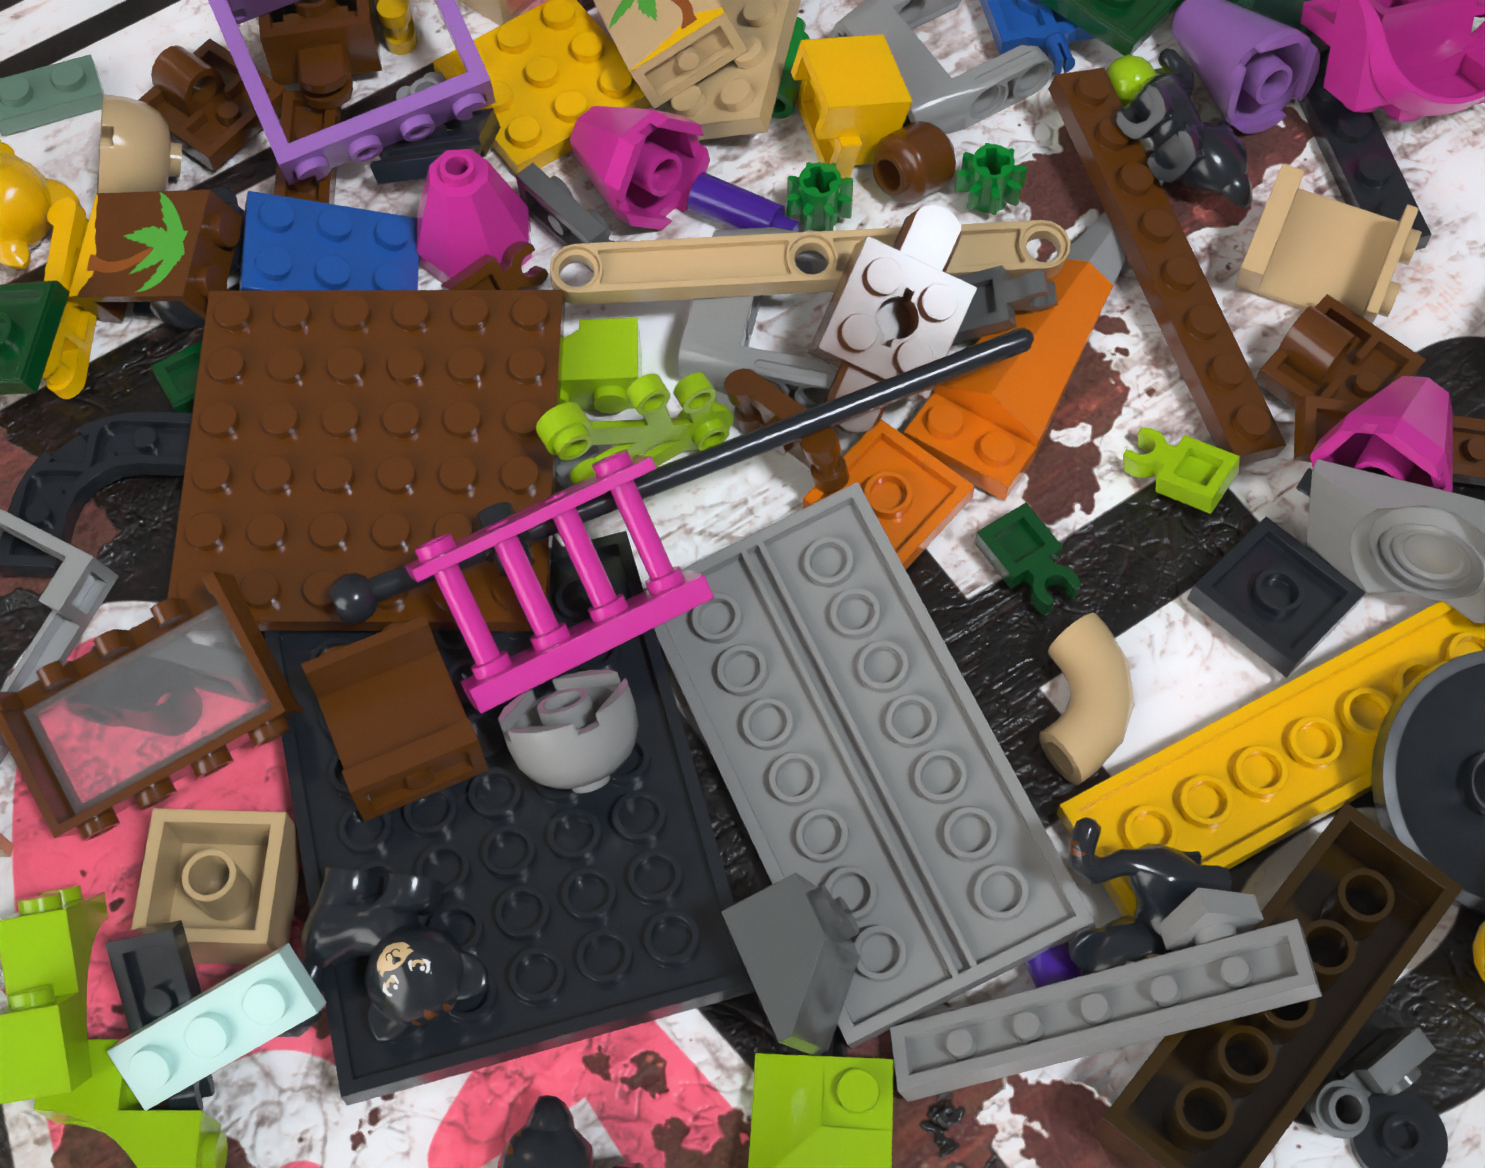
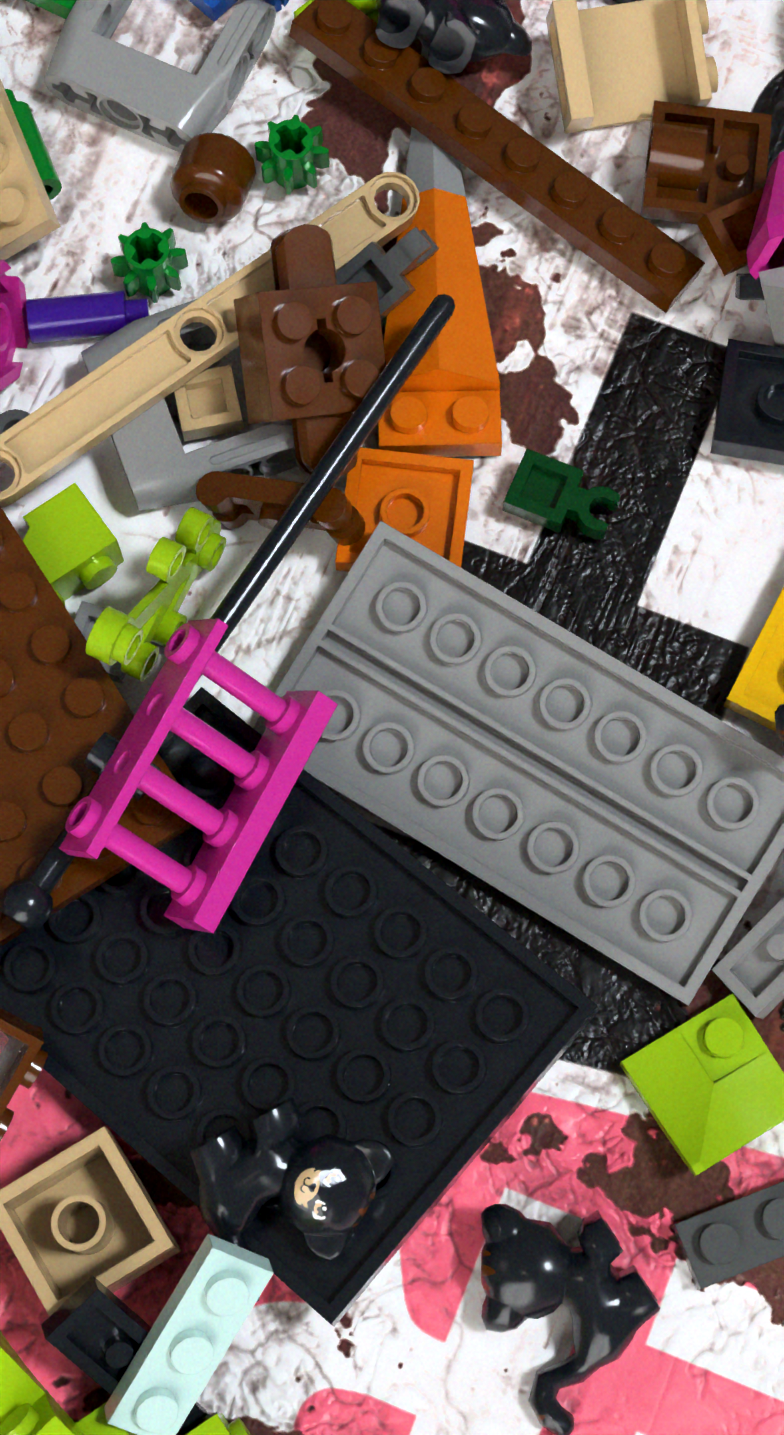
camera: 35 degrees left, 10 degrees up
reddish brown panel [301,615,489,822] -> none
light grey cylinder [498,670,639,793] -> none
dark grey slope [721,872,860,1056] -> none
yellow plate [791,34,912,179] -> none
tan cylinder [1039,613,1135,785] -> none
lime plate [1123,427,1240,514] -> none
none -> tan plate [174,365,244,442]

